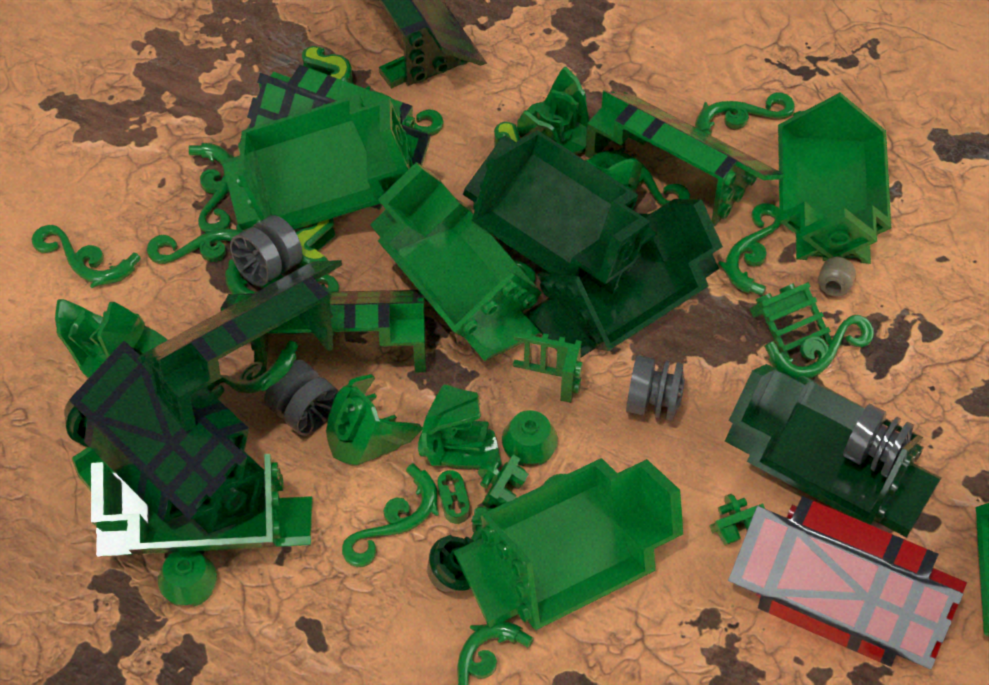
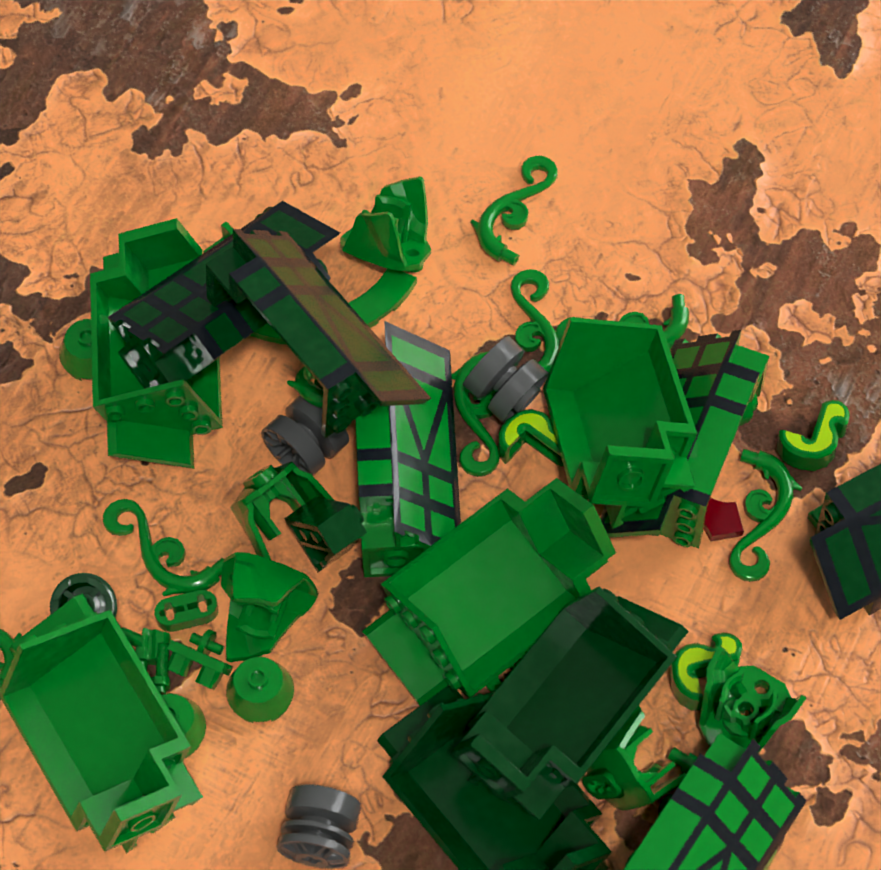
camera: 90 degrees right, 5 degrees up
green plate [513,330,583,403] -> none
none -> dark green wedge [284,496,367,573]

